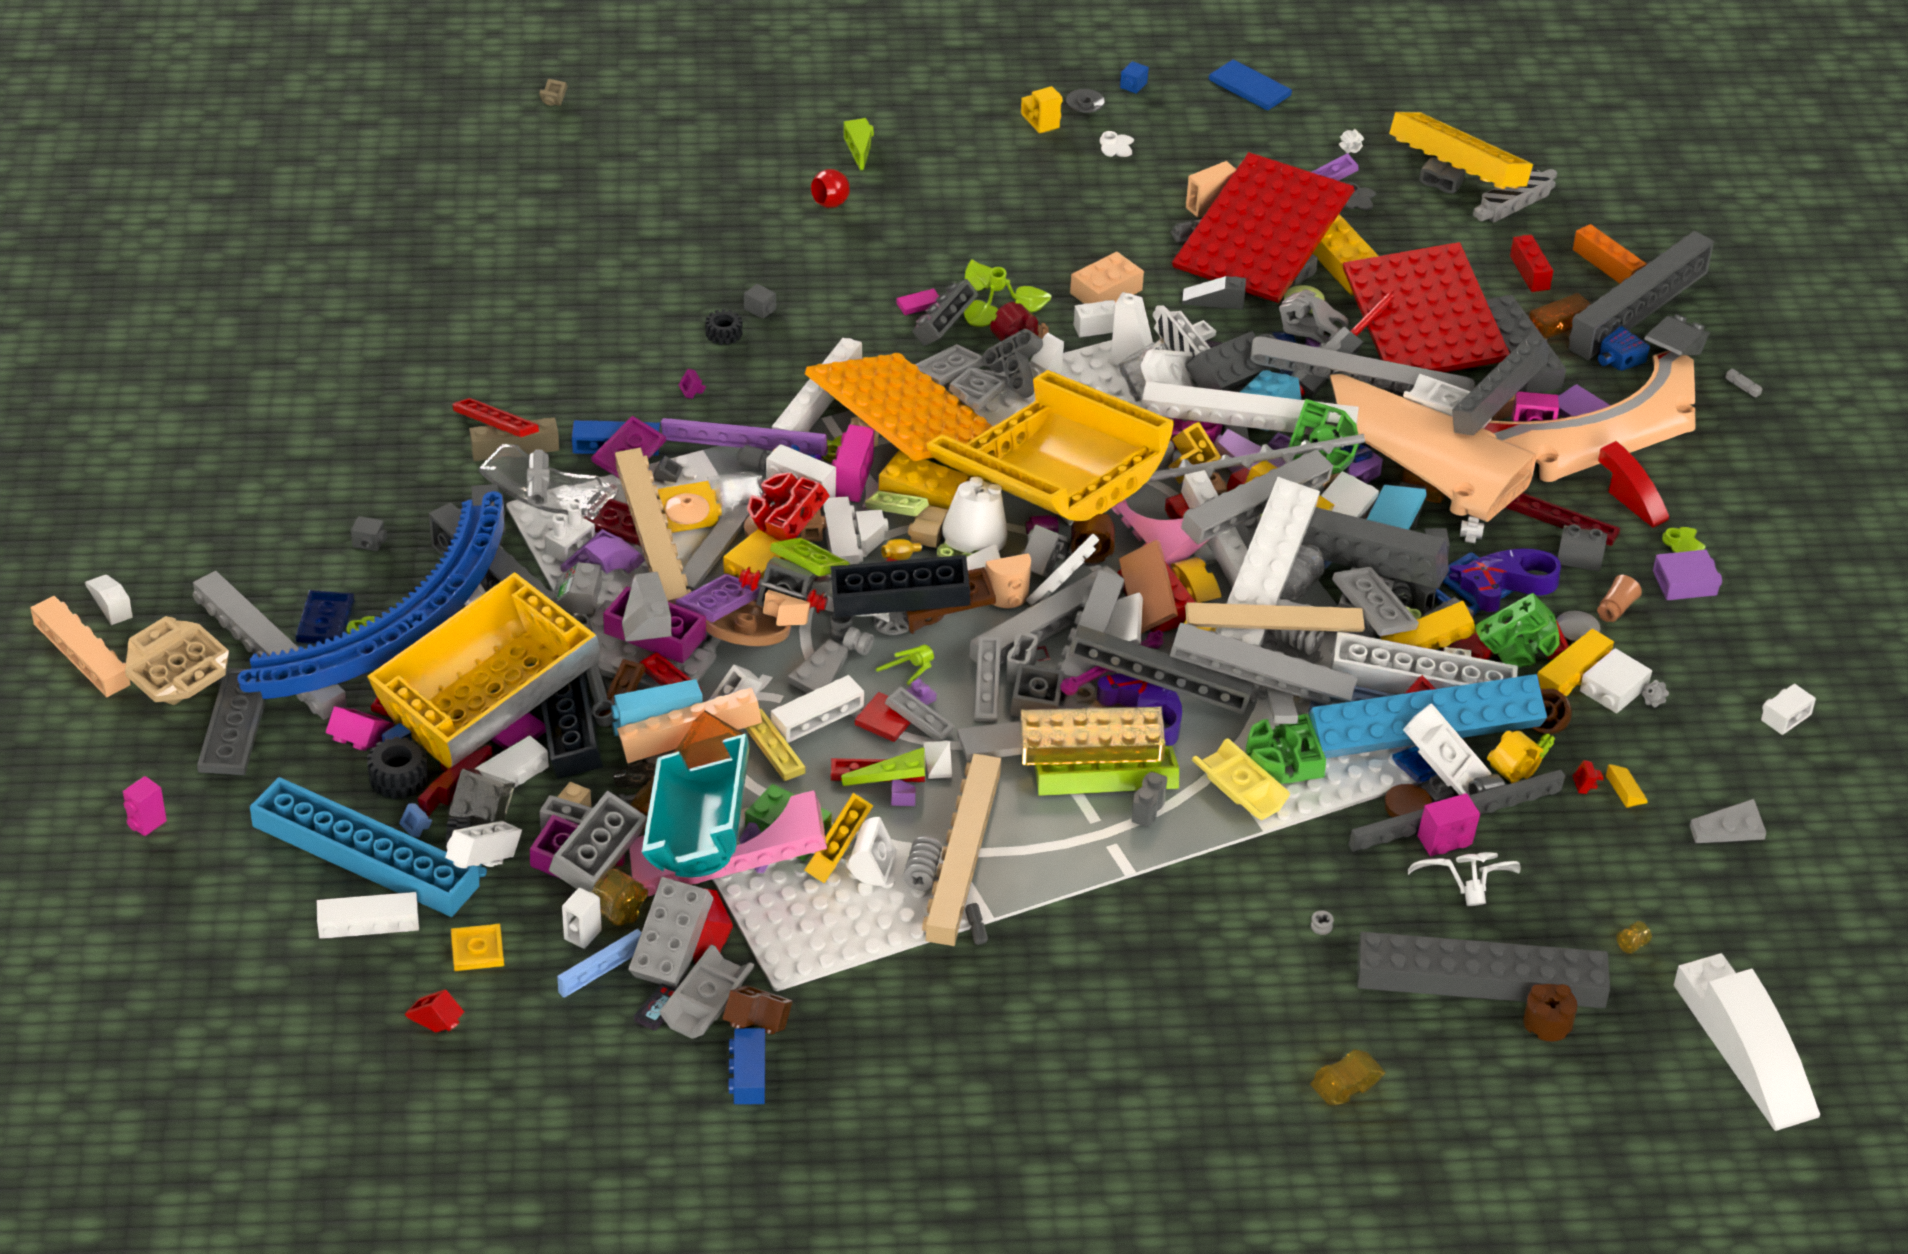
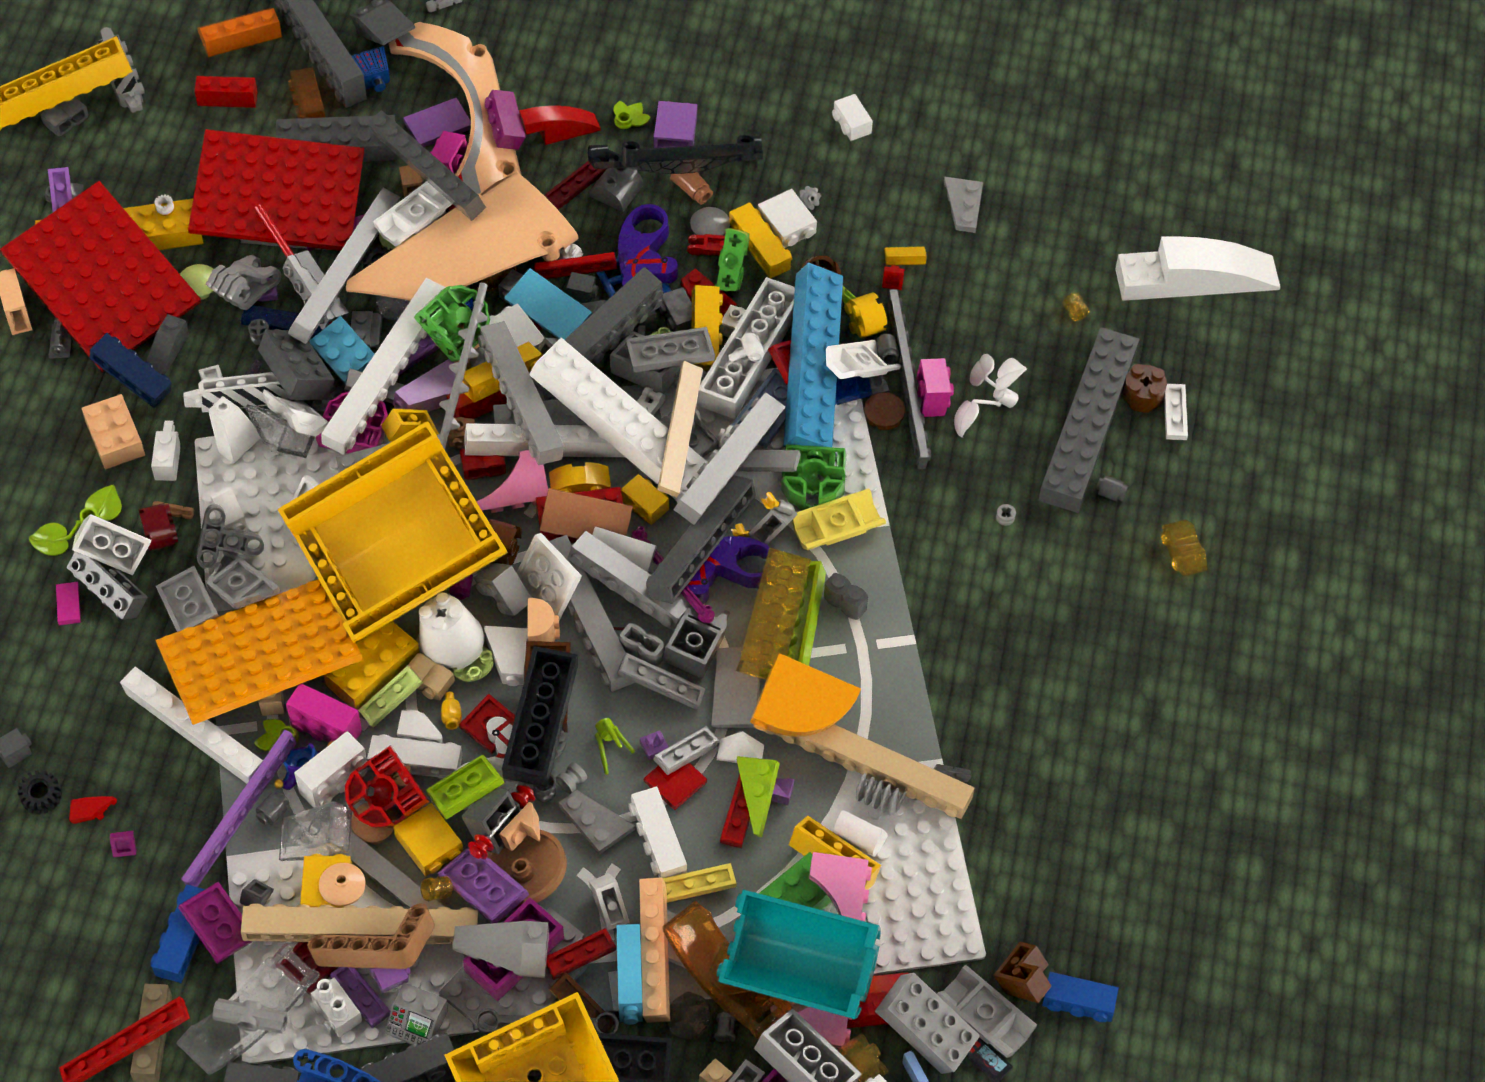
camera: 75 degrees left, 15 degrees up
none -> red slope [69,796,117,824]
none -> white slope [72,514,151,575]
none -> dark blue brick [90,333,171,408]
none -> white bush [154,194,174,215]
none -> medium nougat beam [307,903,435,969]
none -> clear yellow wheel [420,876,453,901]
none -> magenta brick [484,89,526,150]
none -> red tile [535,252,618,279]
none -> black panel [587,135,763,174]
none -> white piece [728,333,764,363]
none -> light grey torso [731,492,797,545]
none -> light orange brick [750,653,861,737]
none -> dark grey brick [1096,475,1129,501]
none -> white plate [1164,384,1188,440]

